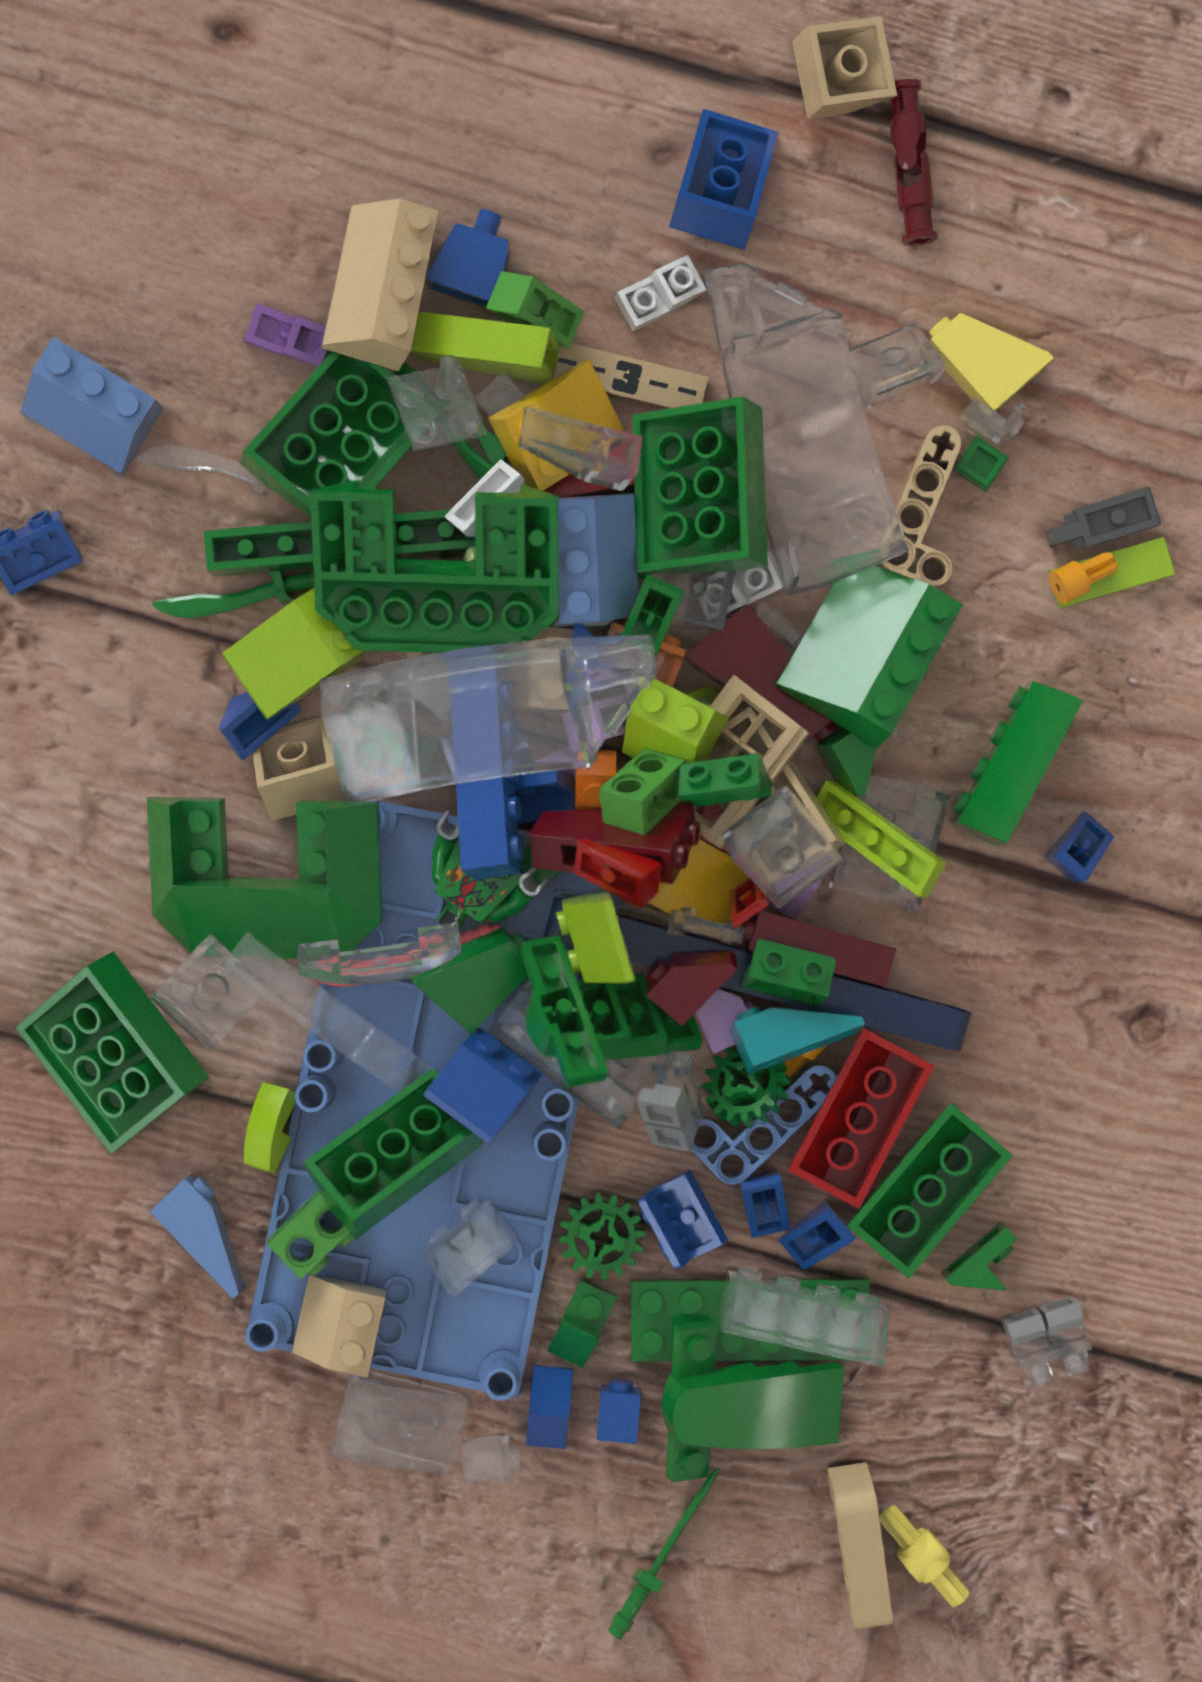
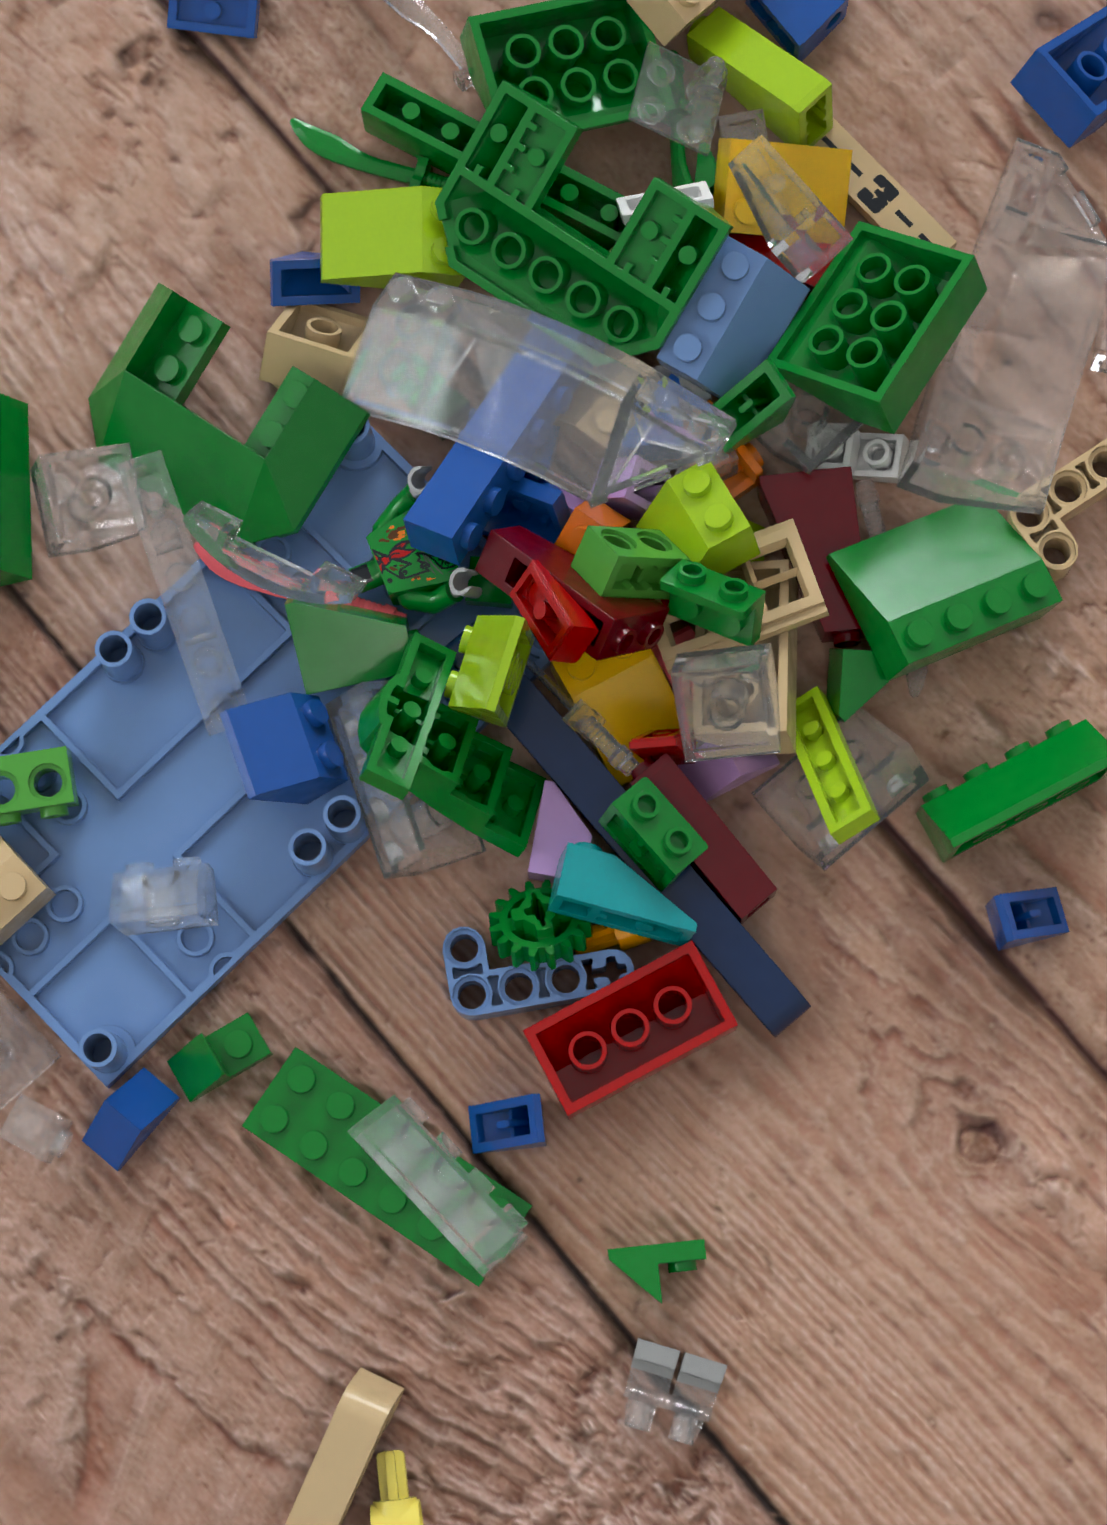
camera: 40 degrees right, 10 degrees down
lime slope [243,1082,296,1174] -> none
green slope [303,1068,483,1240] -> none
bright green brick [486,271,585,348] -> none
green gear [558,1191,645,1280] -> none
blue brick [597,1379,641,1444] -> none
green sword [608,1468,720,1639] -> none
white slope [614,255,707,332] -> none
light grey hips [636,1051,704,1152] -> none
blue bracket [638,1170,728,1270] -> none
dark red slope [645,951,737,1026] -> none
green slope [662,1320,844,1483] -> none
blue slope [739,1169,790,1238] -> none
green slope [846,1102,1013,1279] -> none

